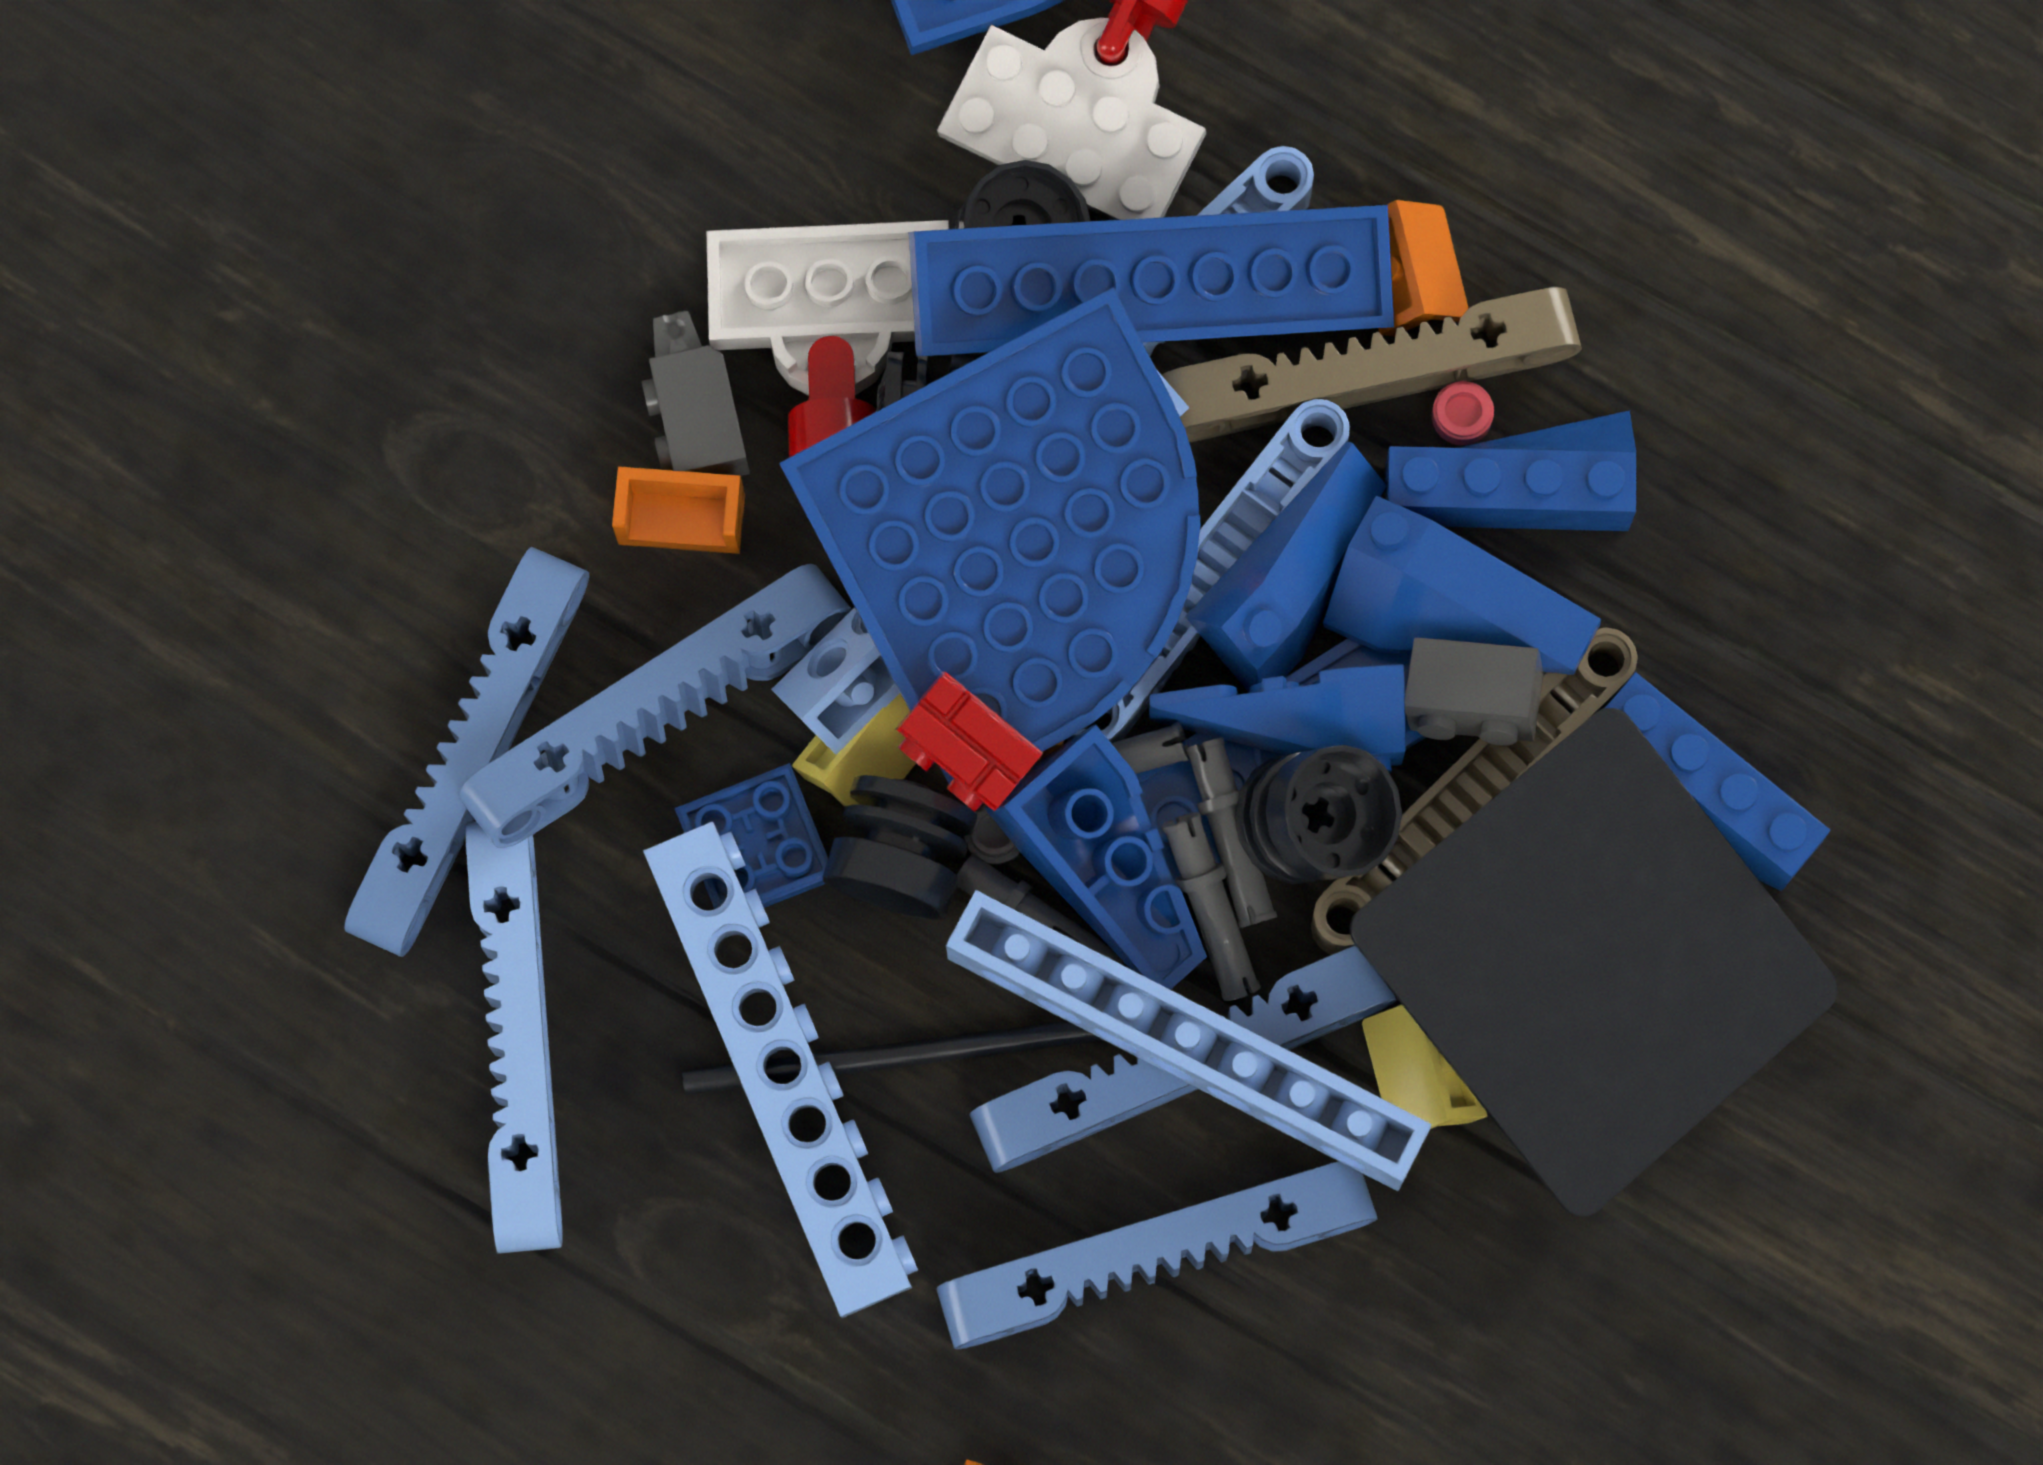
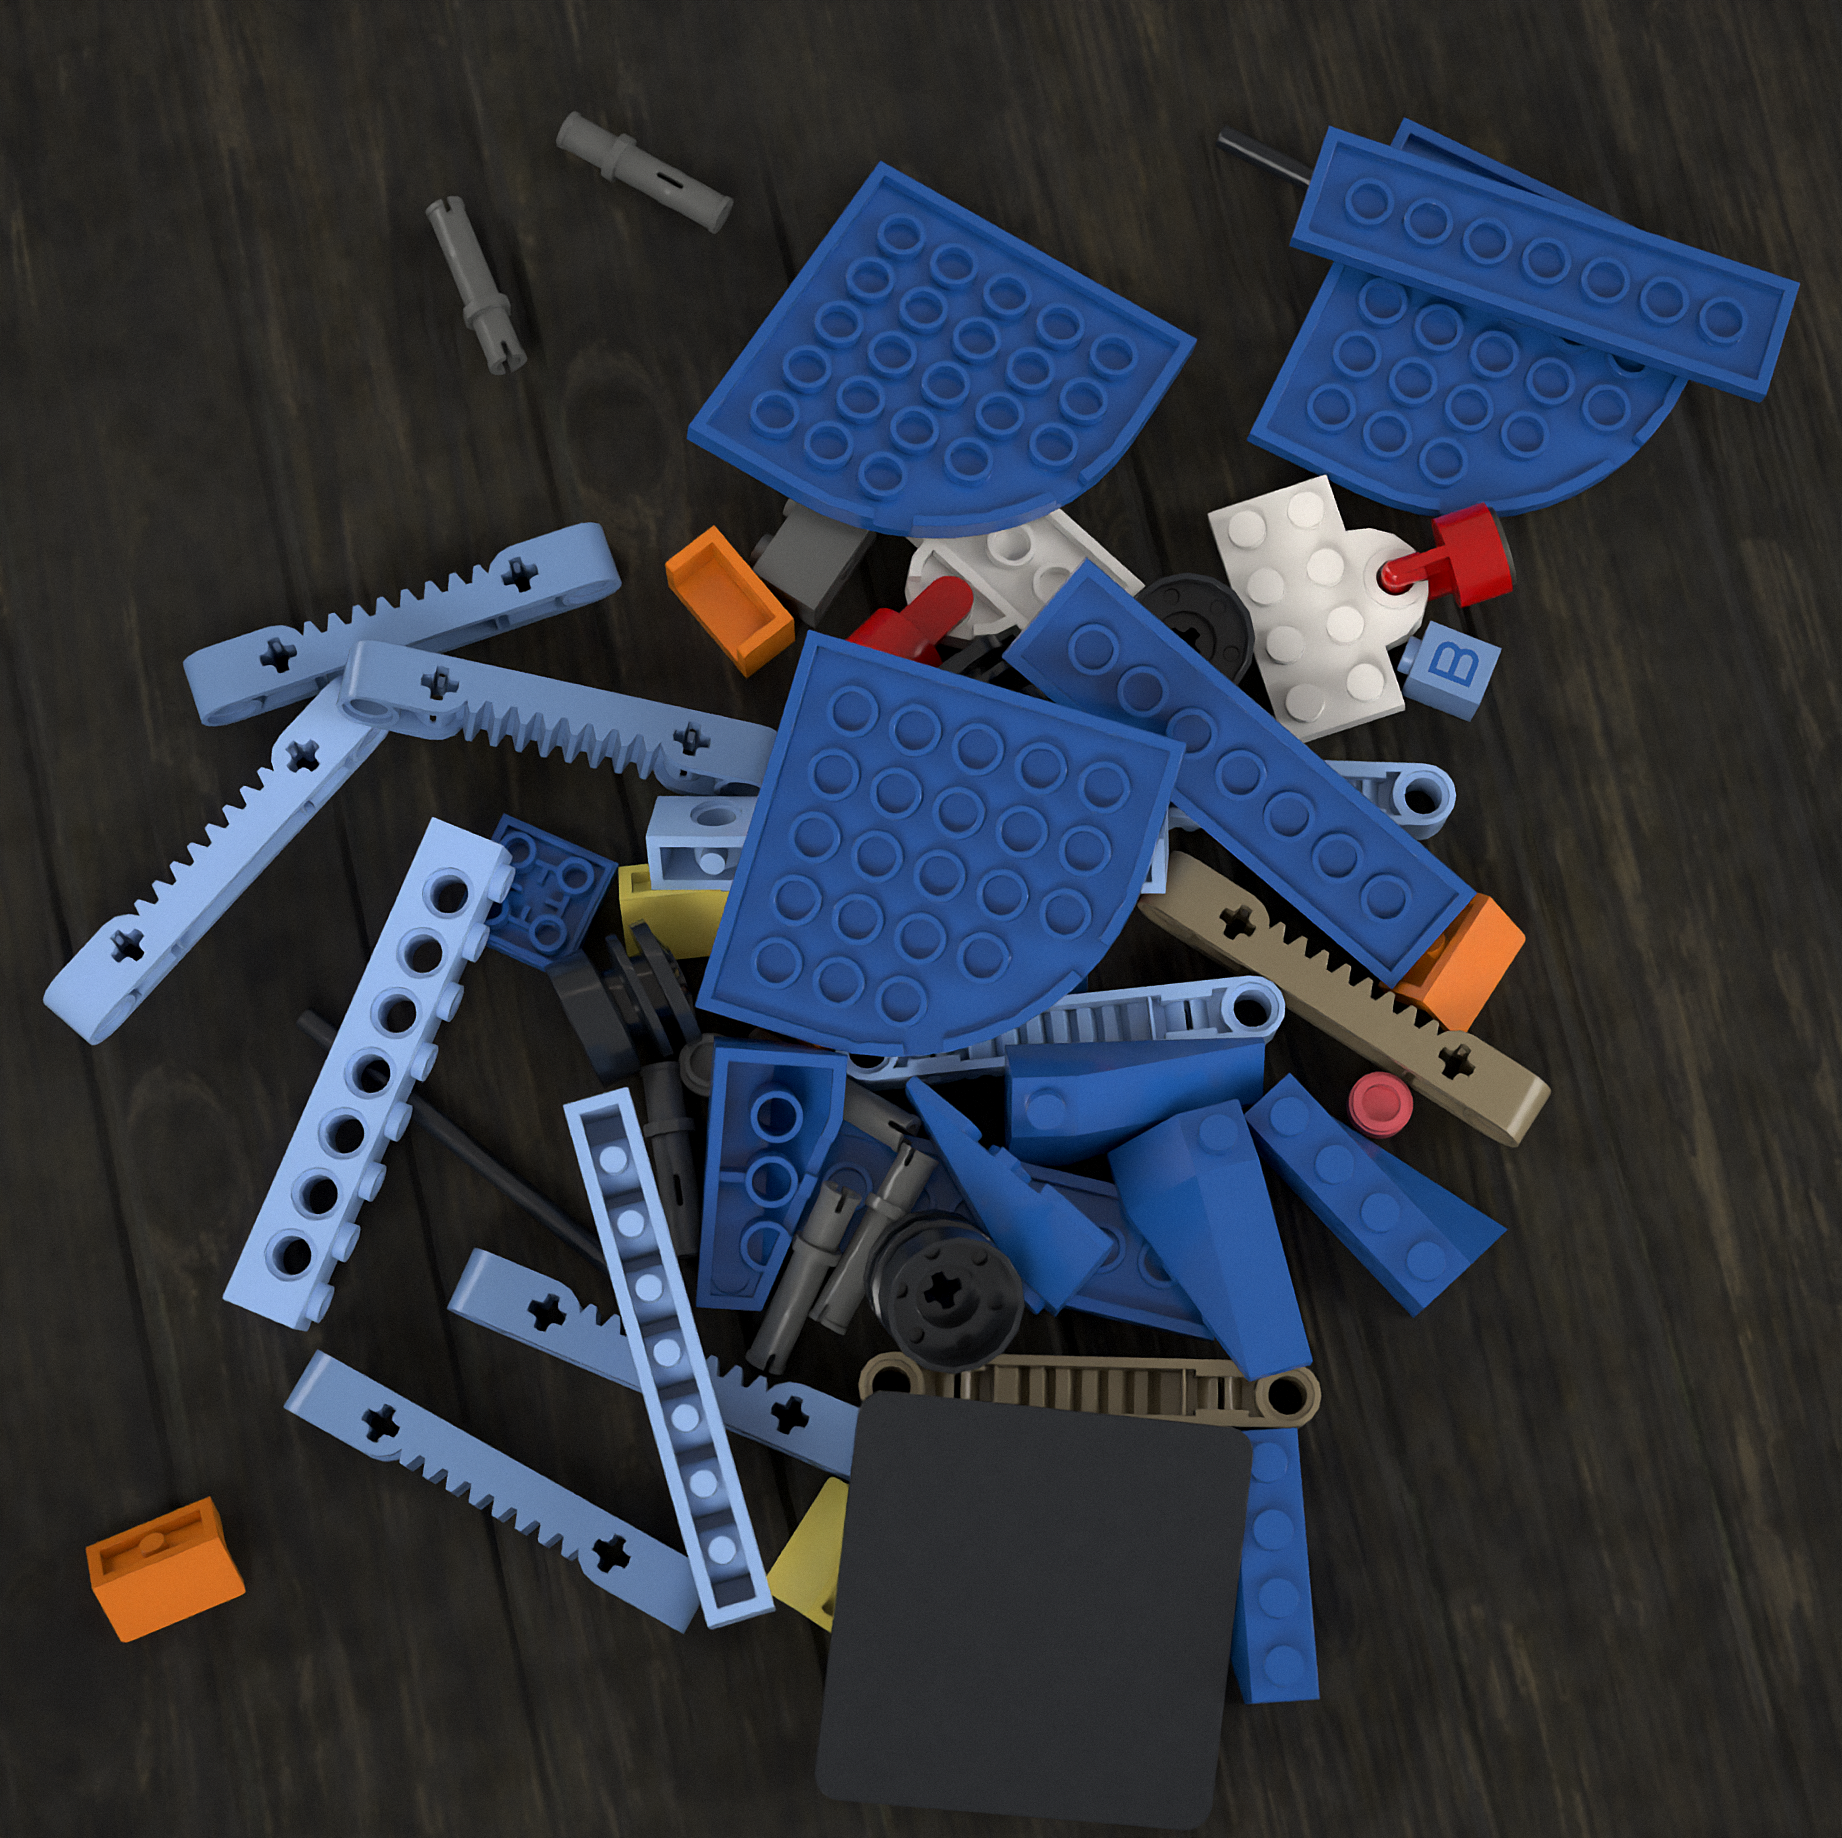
camera: 40 degrees right, 0 degrees up
red brick [895,671,1043,812] -> none
dark grey brick [1405,637,1544,746] -> none
none -> dark grey pin [426,196,527,375]
none -> dark grey pin [556,111,733,234]
none -> blue plate [687,161,1197,538]
none -> medium blue brick [1396,621,1501,722]

